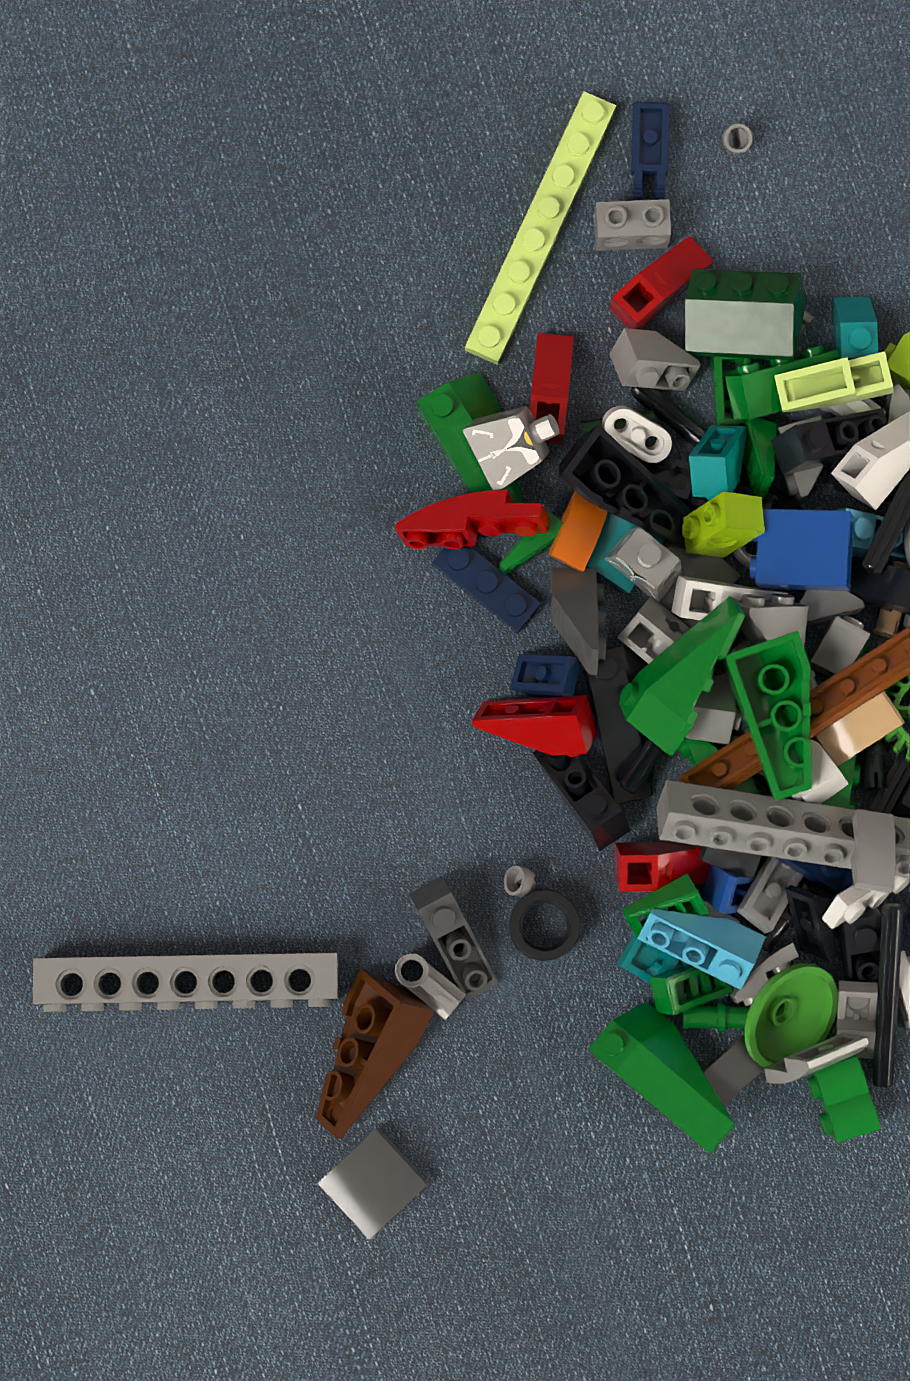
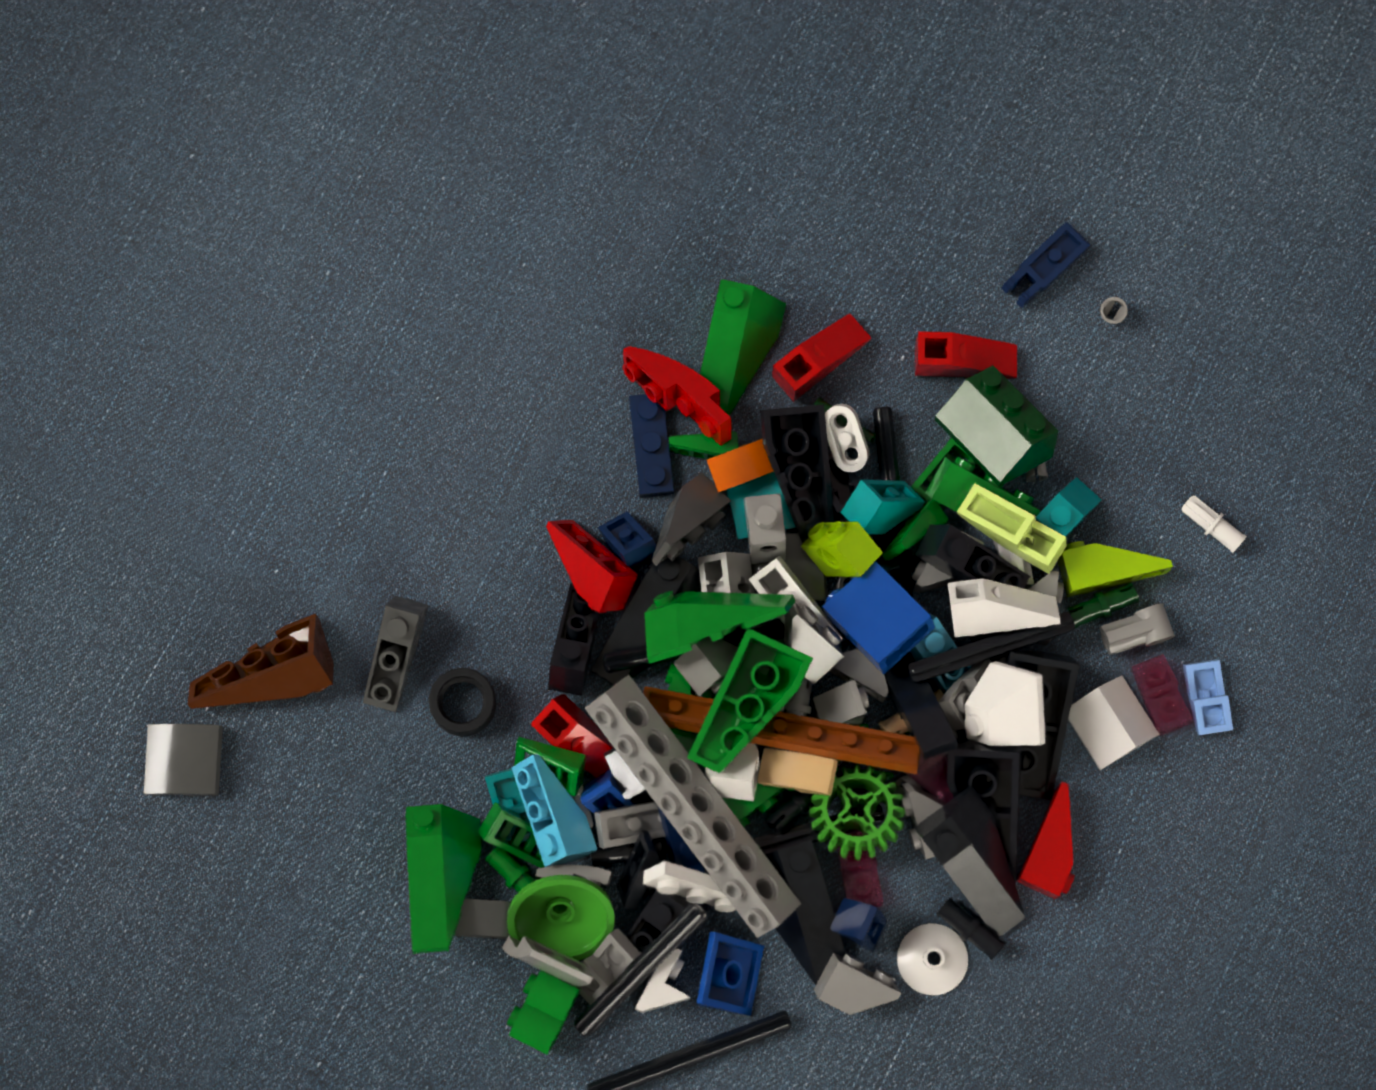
camera: 45 degrees right, 5 degrees down
light grey brick [33,953,339,1012] -> none
light grey piece [395,953,466,1020] -> none
light grey torso [462,406,559,490] -> none
yellowish green plate [465,91,616,365] -> none
light grey hinge [504,866,537,897] -> none
light grey brick [594,199,671,251] -> none
light grey slope [609,328,701,391] -> none
light grey slope [850,809,896,893] -> none

